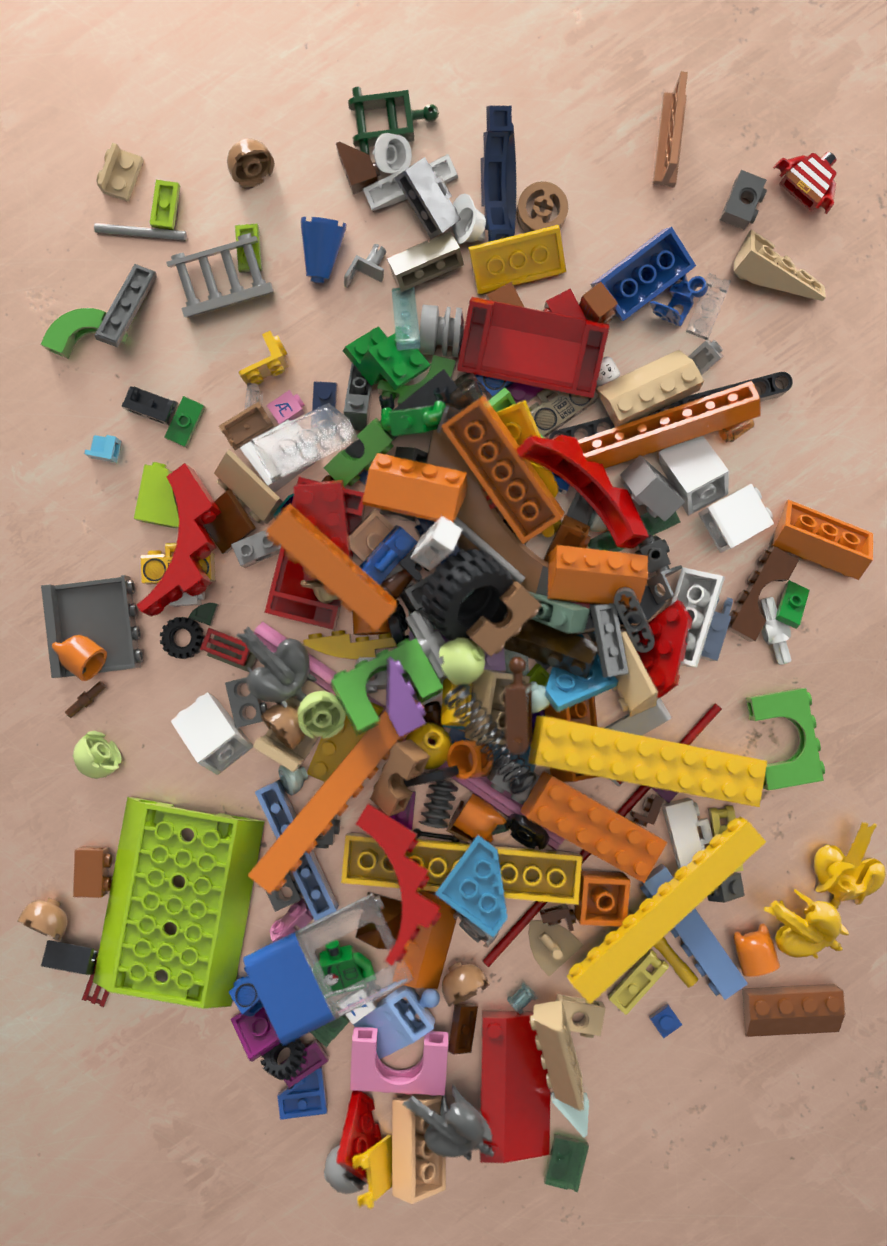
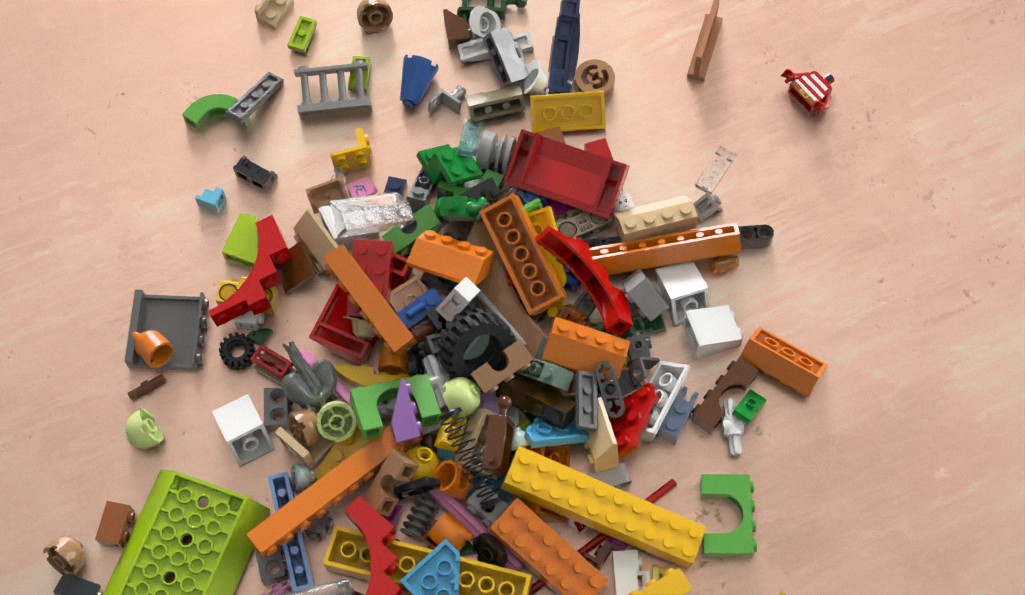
camera: 15 degrees right, 20 degrees down
light grey bar [94,223,187,241] -> none
green plate [164,396,205,448] -> none
light grey brick [231,530,281,568] -> none
dark orange brick [579,282,618,324] -> none
blue slope [590,227,696,321] -> none
blue piece [650,274,708,327] -> none
dark grey brick [720,170,767,230] -> none
tan wedge [734,229,826,301] -> none

